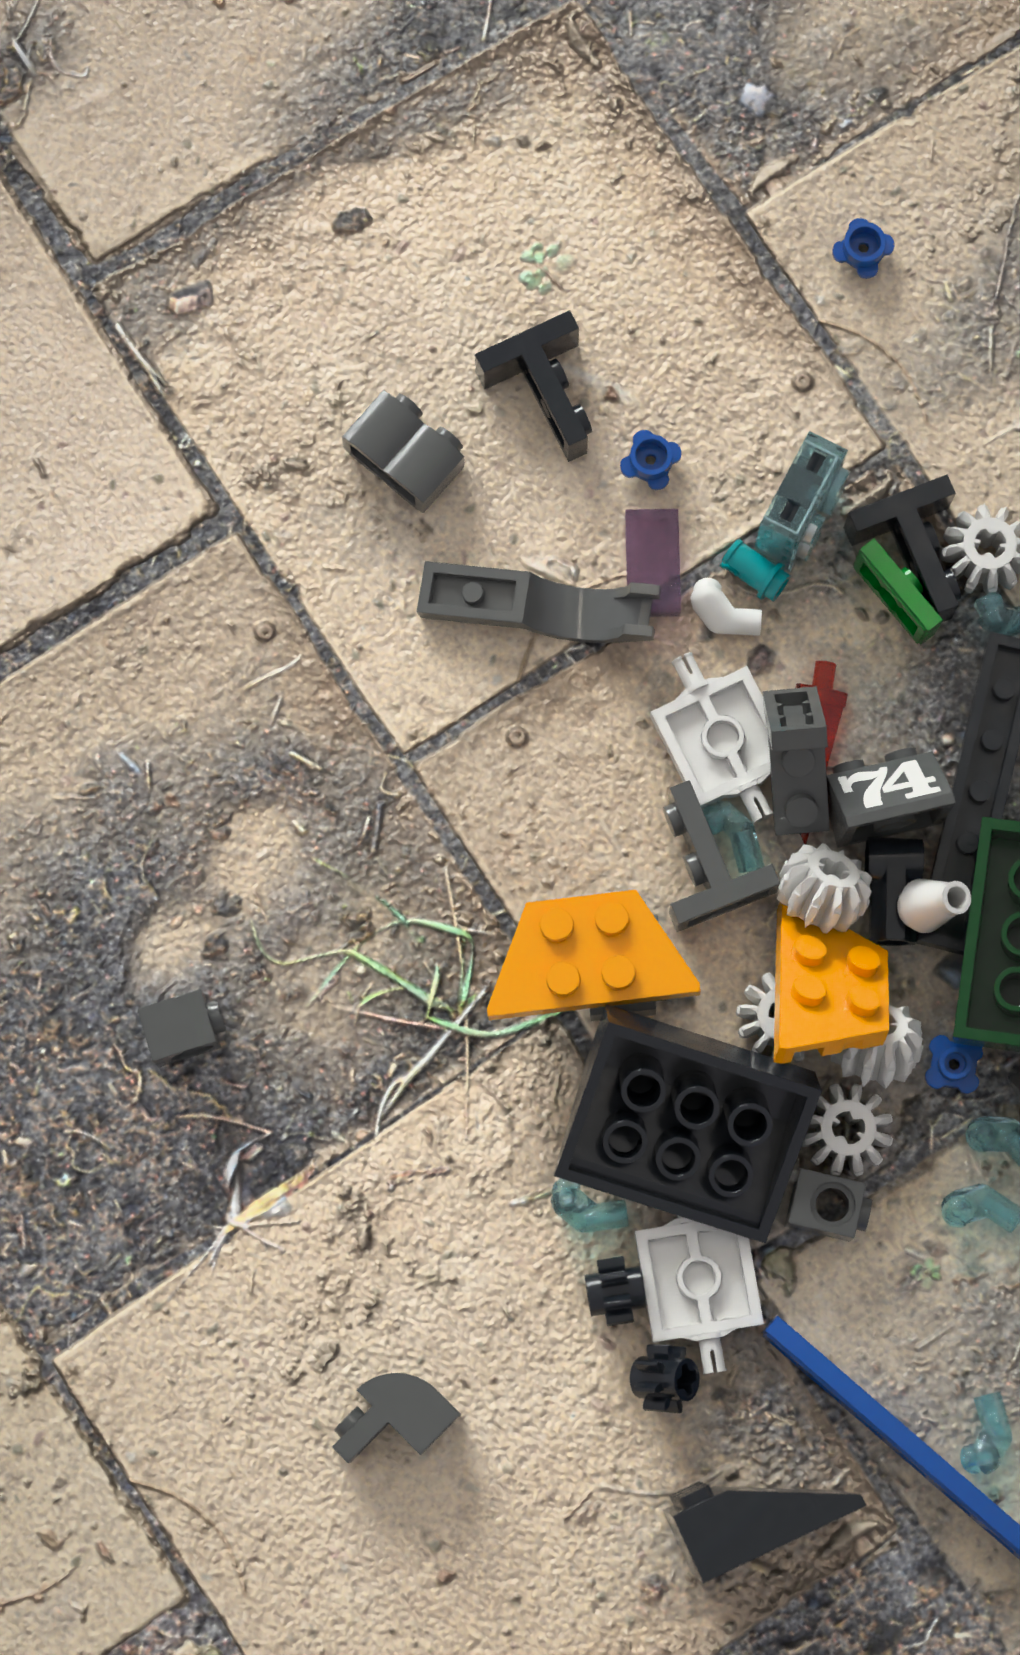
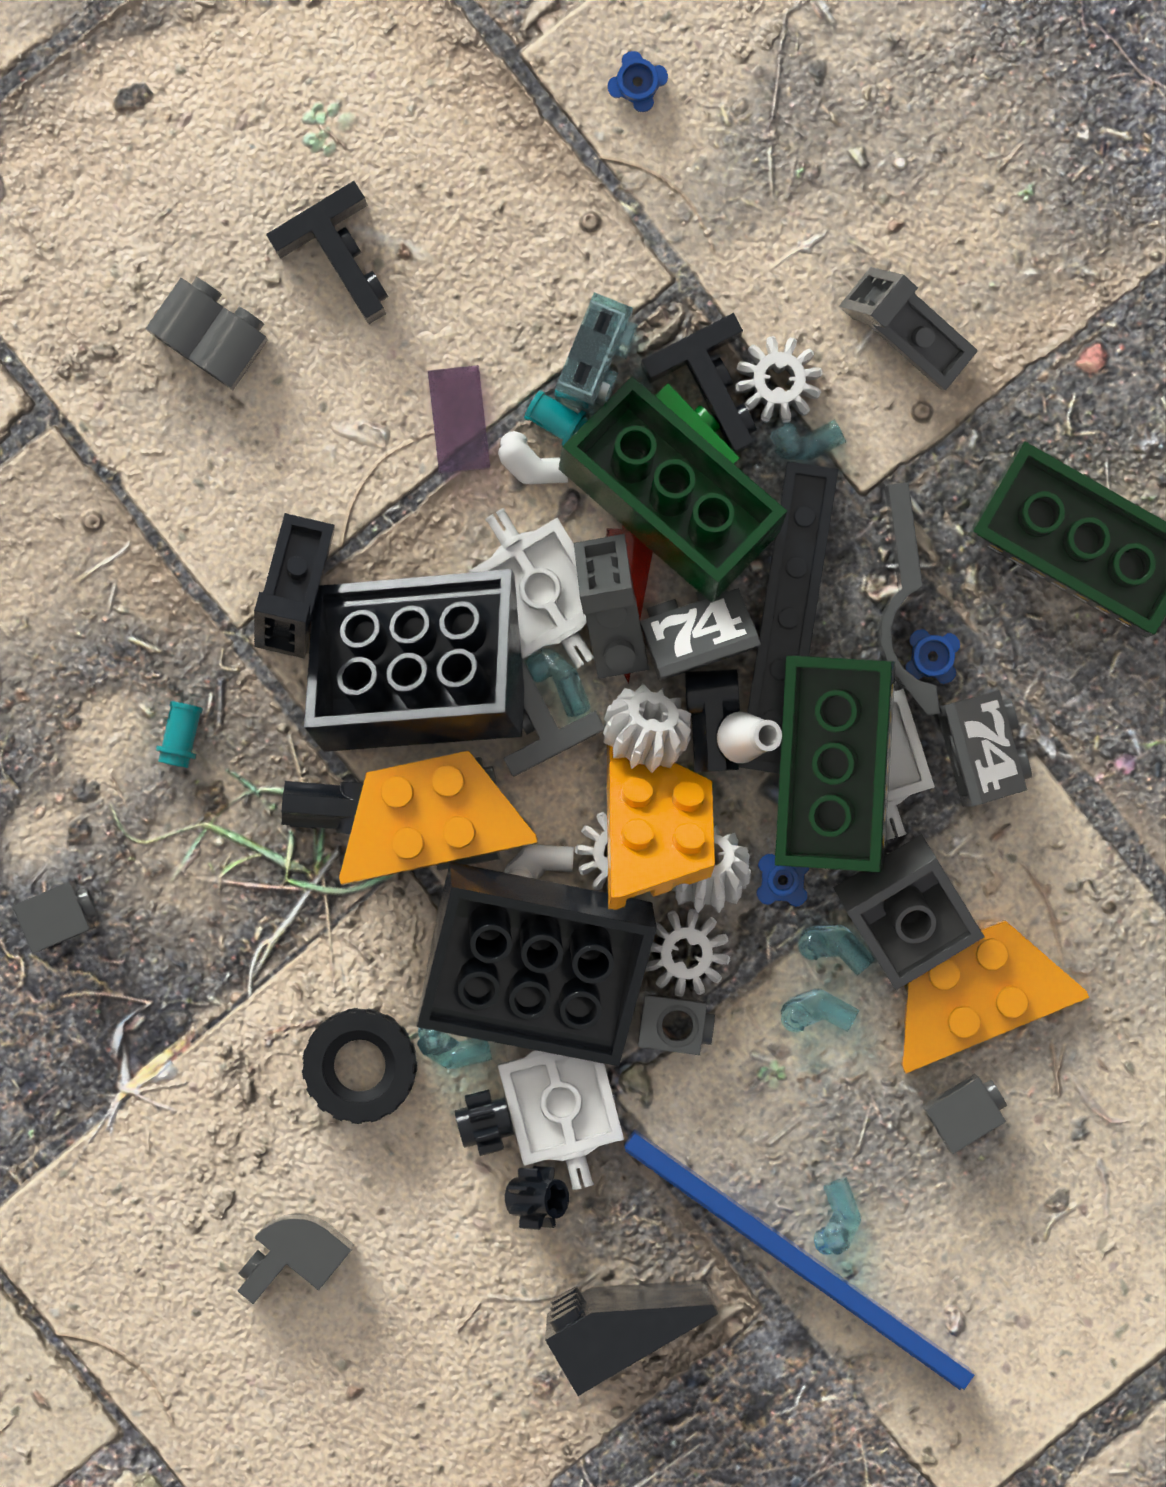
camera: 10 degrees left, 10 degrees up
dark grey piece [417,561,662,643] -> none
blue plate [620,430,682,490] -> none
none -> teal pin [155,701,203,768]
none -> black bracket [254,513,335,659]
none -> black piece [281,781,364,834]
none -> black tyre [302,1008,417,1124]
none -> black slope [304,569,524,752]
none -> white arm [504,844,574,879]
none -> dark green brick [558,376,787,603]

